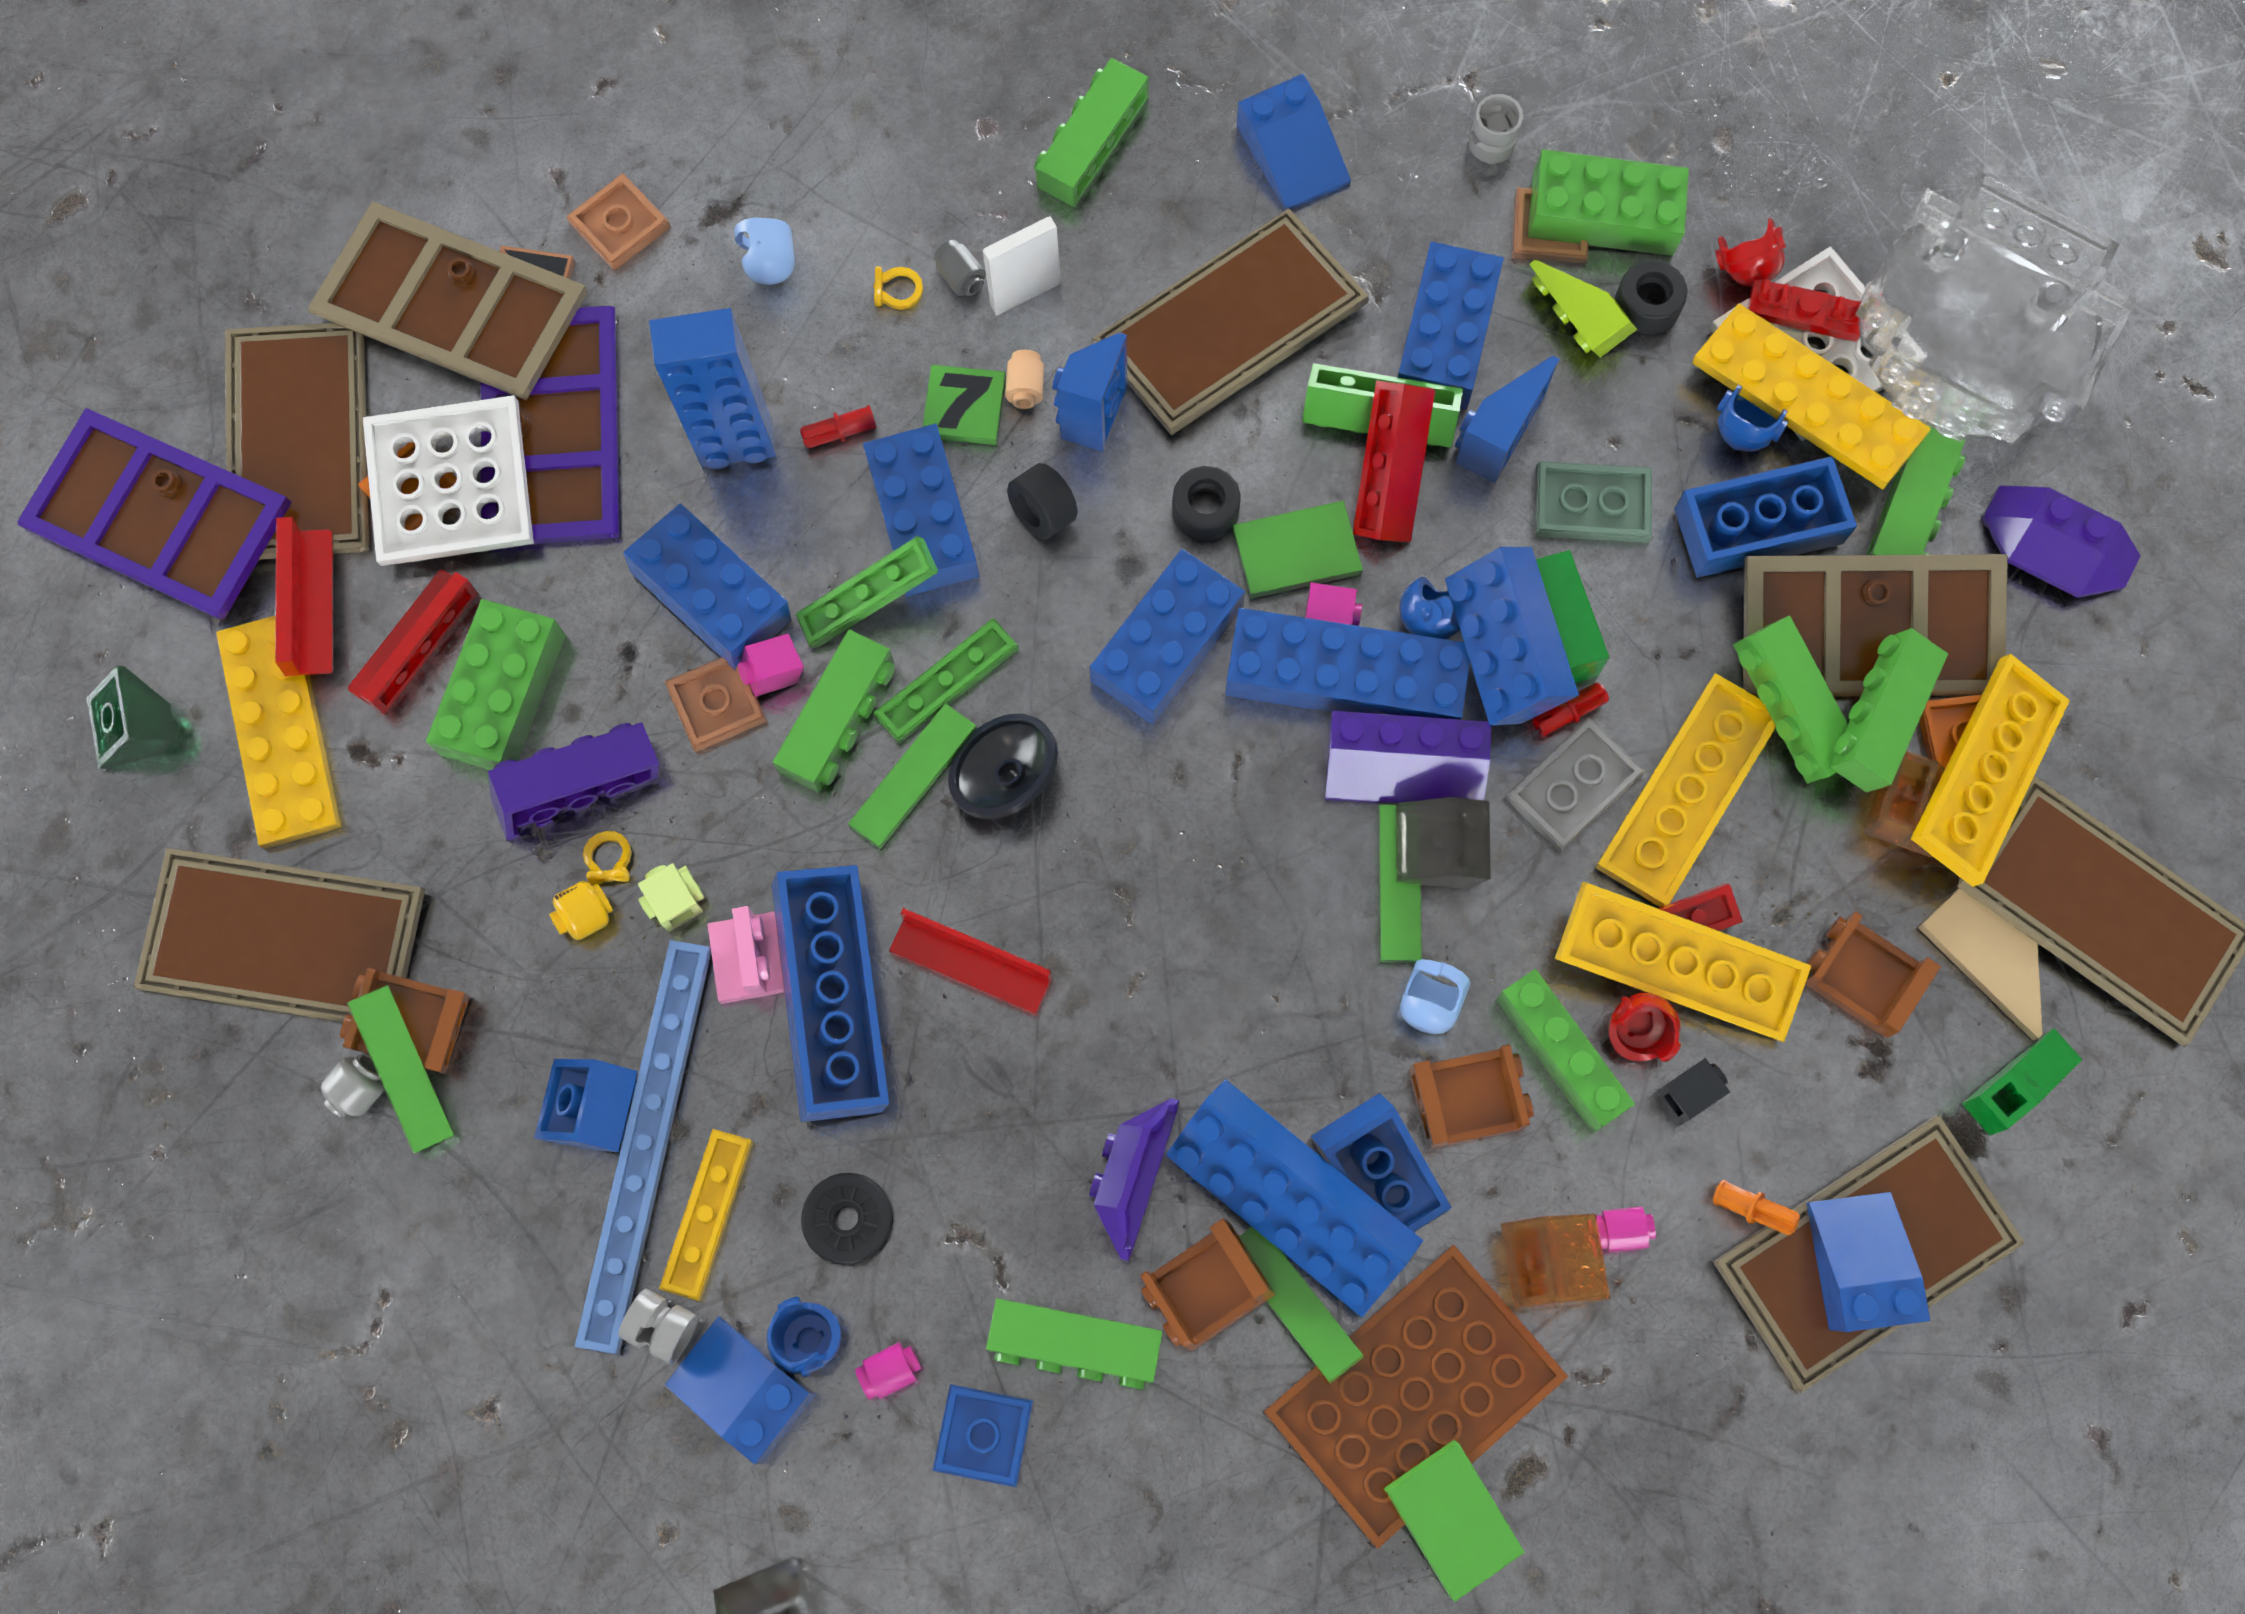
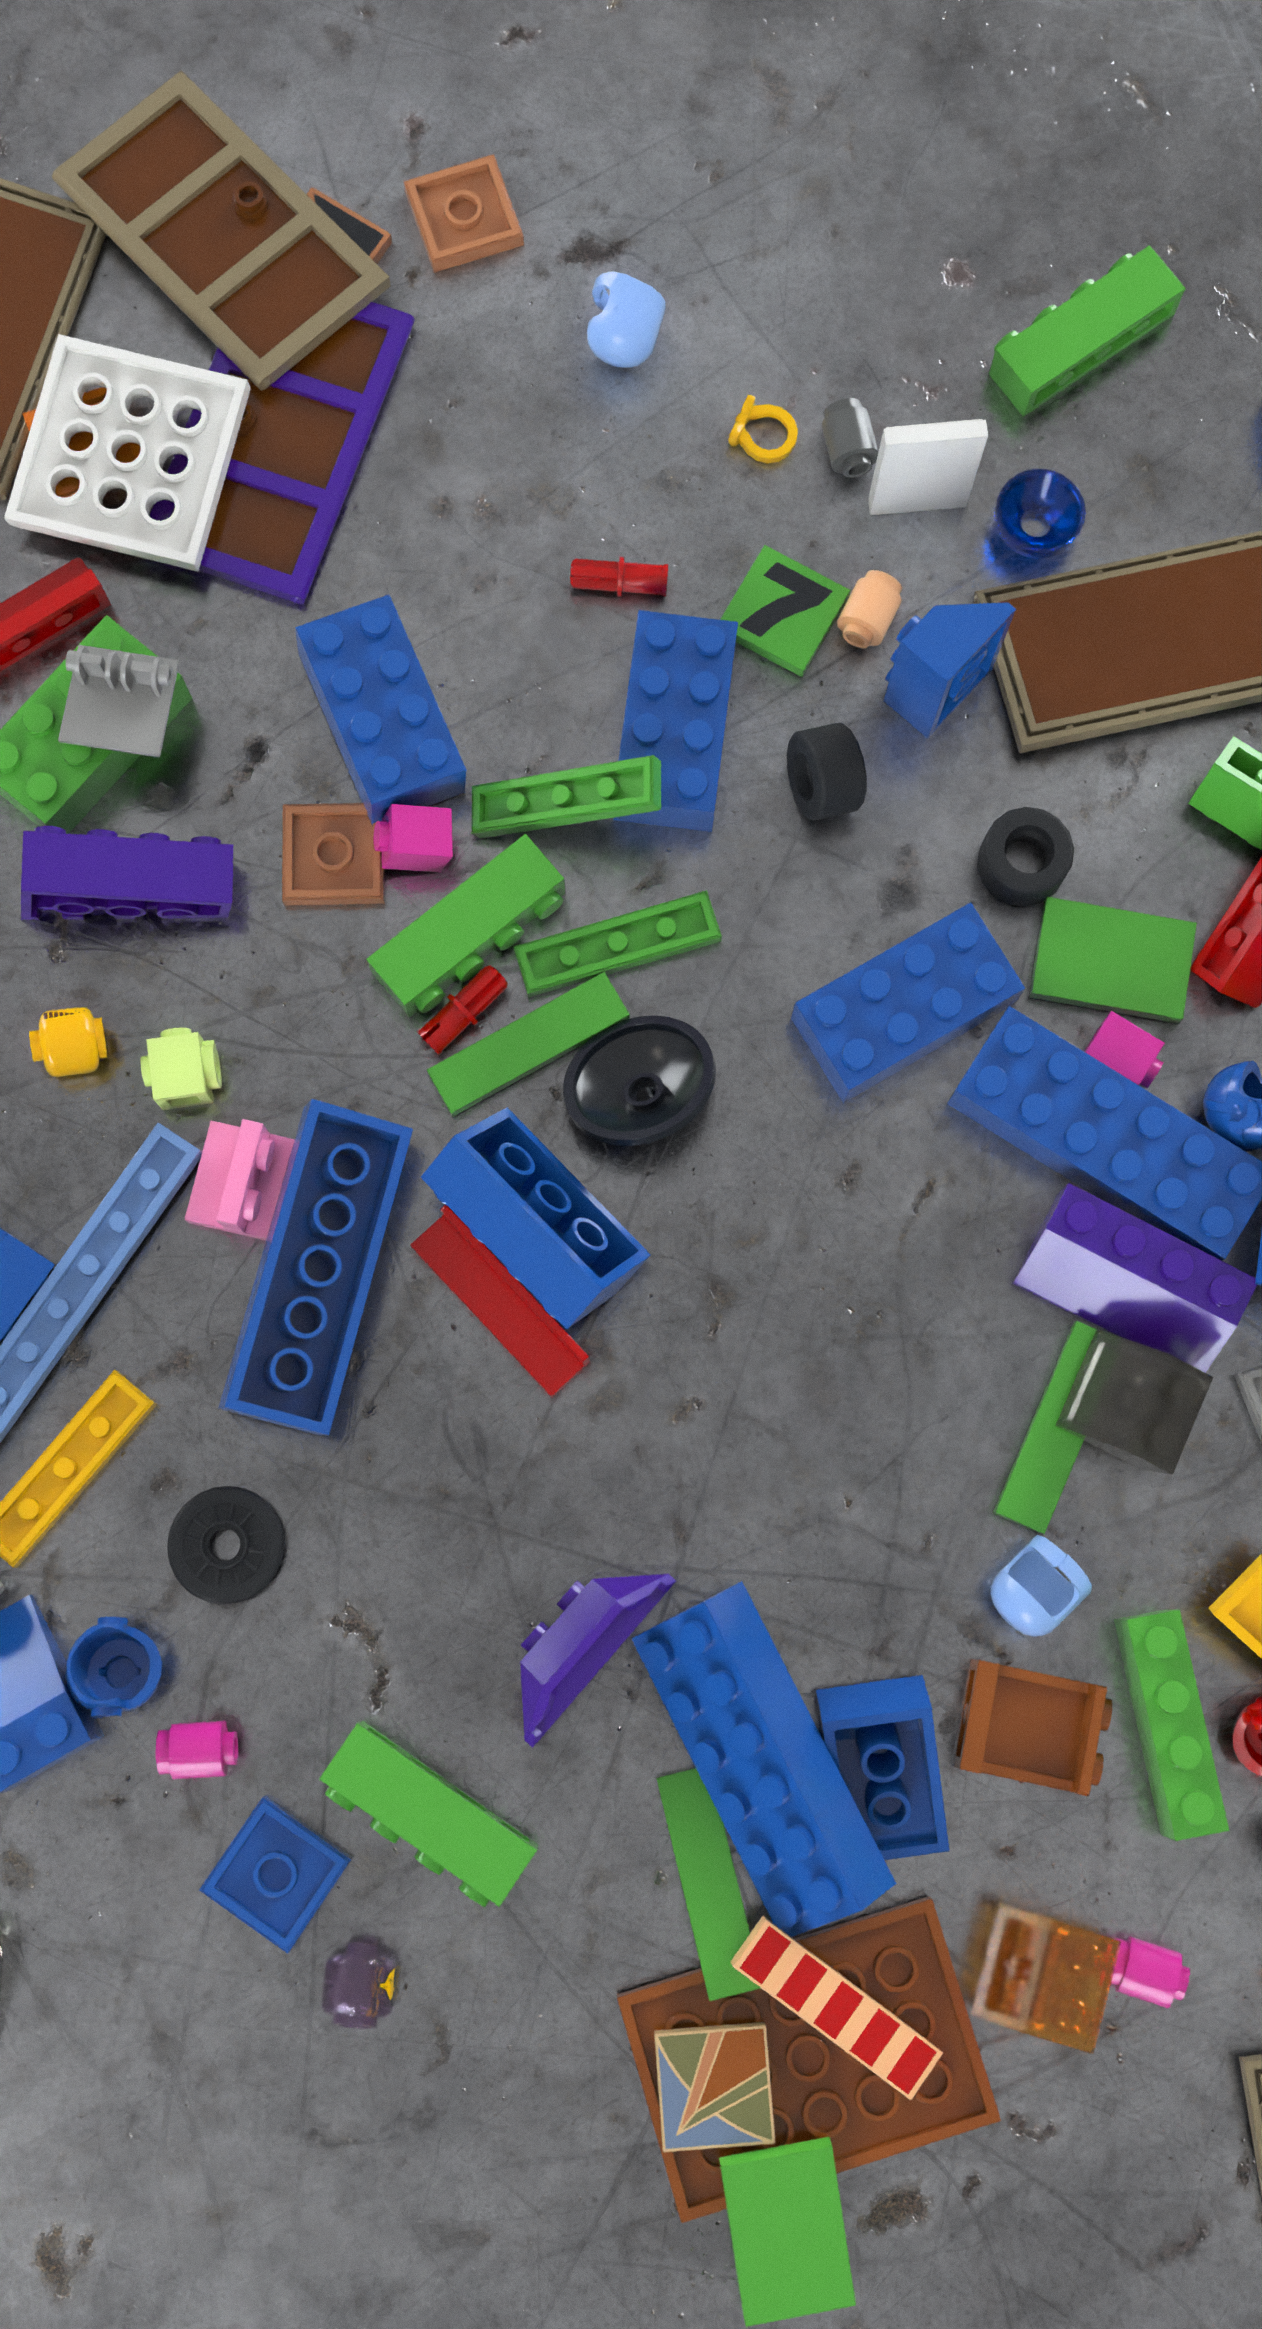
camera: 20 degrees right, 5 degrees up
yellow piece [583,831,632,886] -> none
blue brick [649,308,776,469] -> none
dark orange panel [1140,1218,1276,1351] -> none
none -> light grey hinge [58,645,180,758]
none -> clear purple head [321,1943,396,2029]
none -> red axle [416,965,508,1055]
none -> blue brick [421,1107,651,1329]
none -> tile [654,2022,775,2152]
none -> tile [730,1916,943,2100]
none -> clear blue piece [994,469,1086,559]

